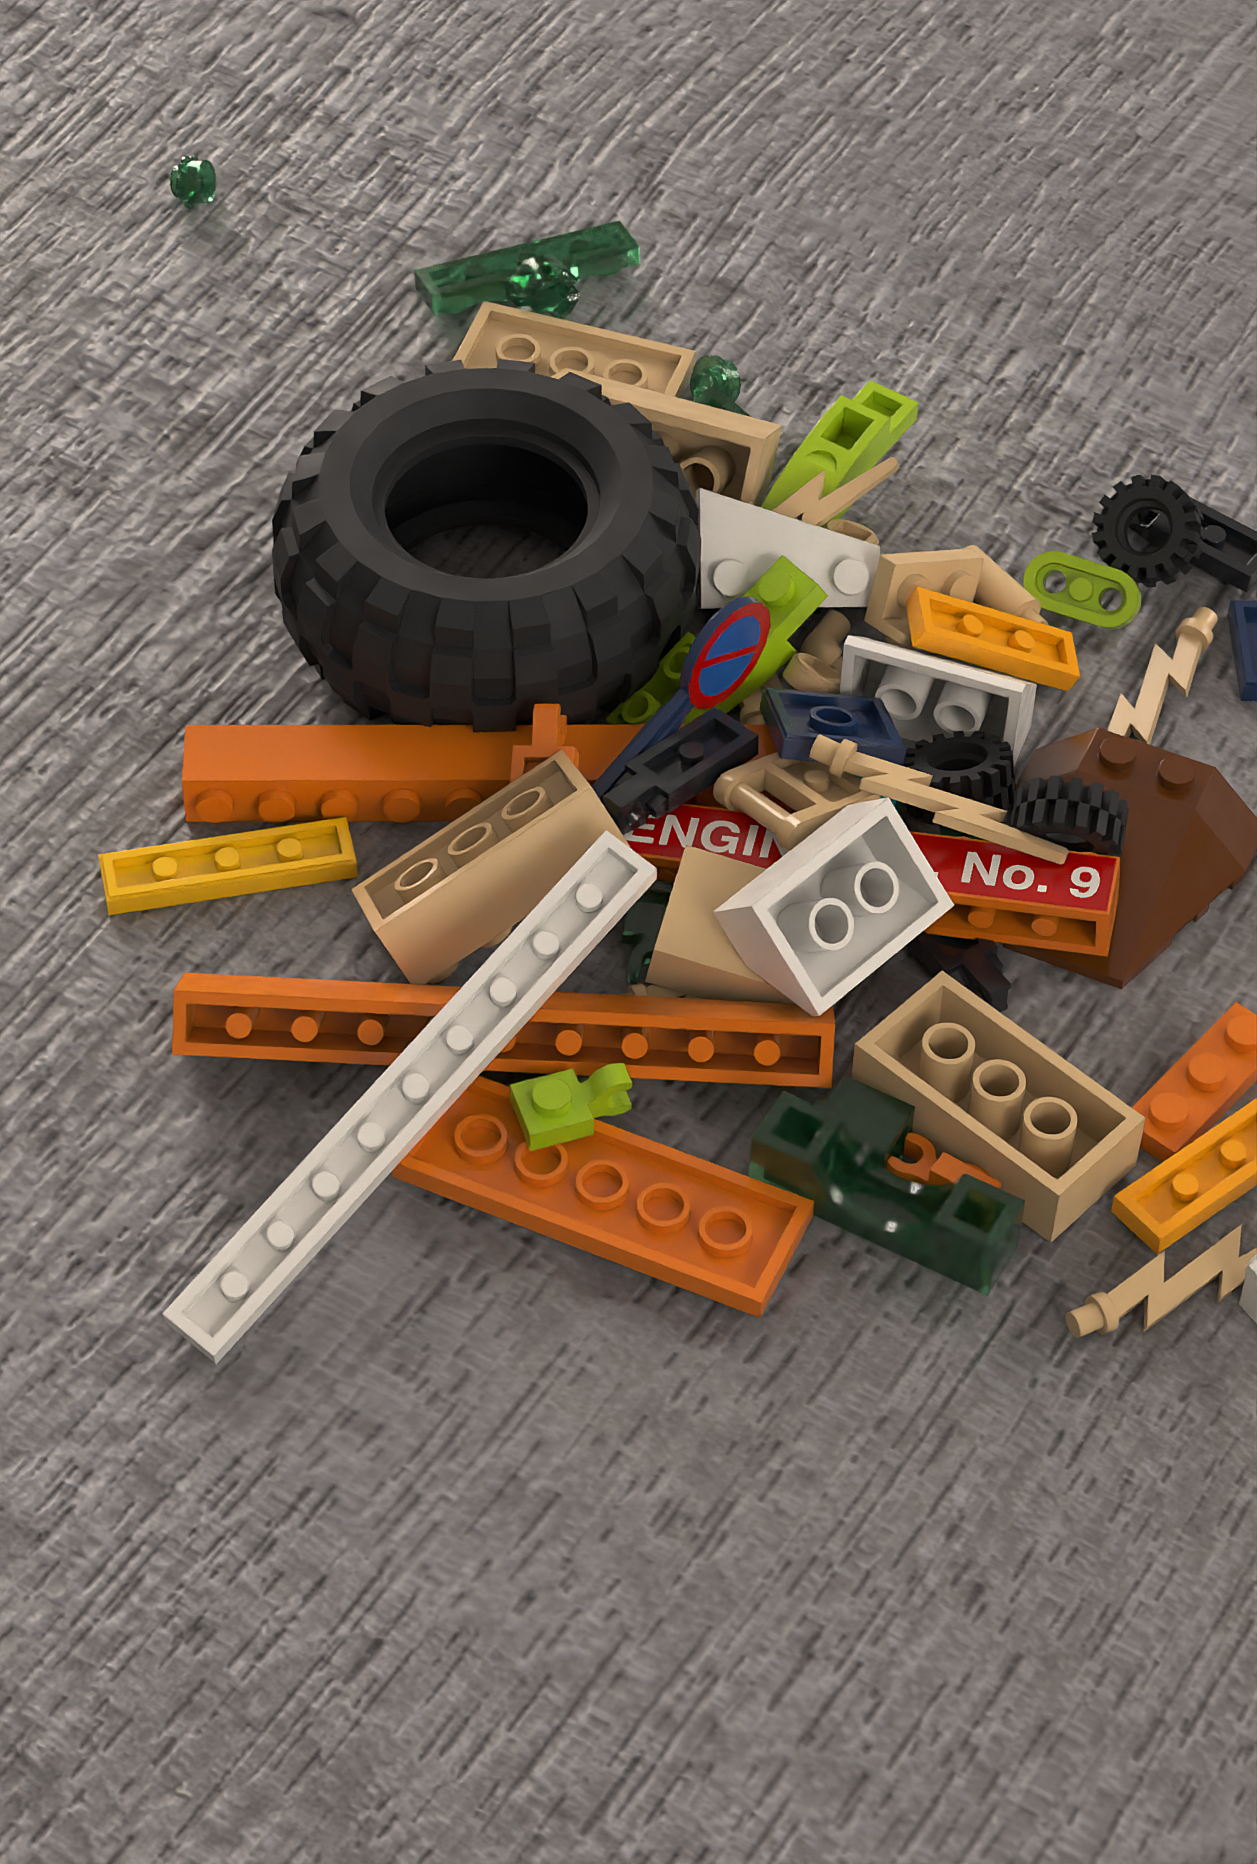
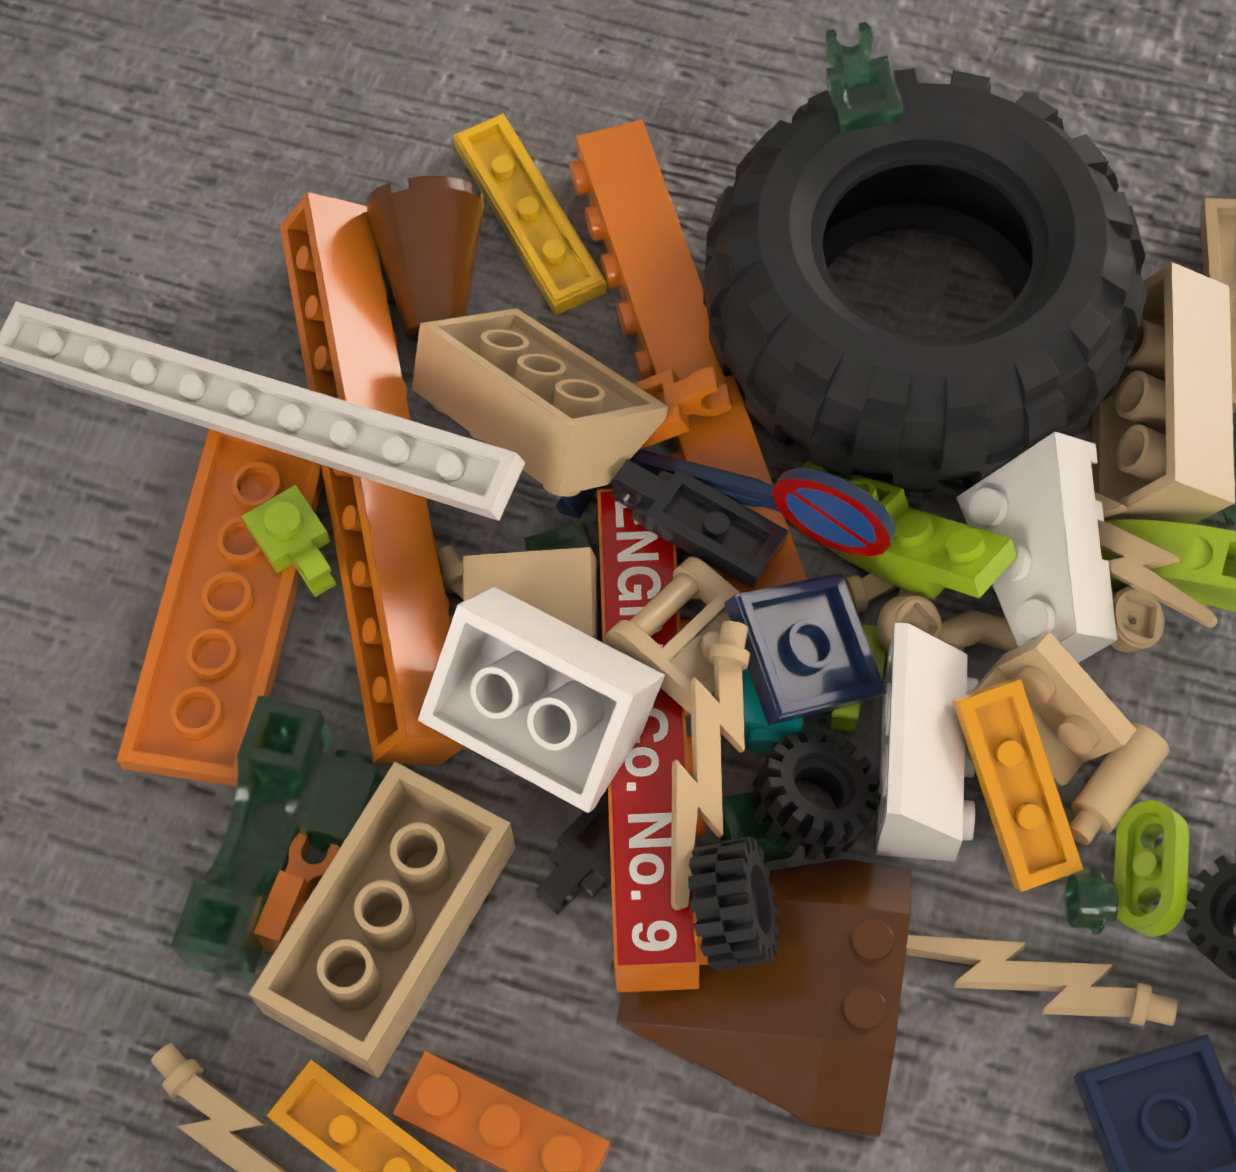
camera: 80 degrees right, 15 degrees up
none -> reddish brown cone [366,176,484,342]
none -> clear green plate [825,22,903,134]
none -> clear green plate [1065,867,1119,935]

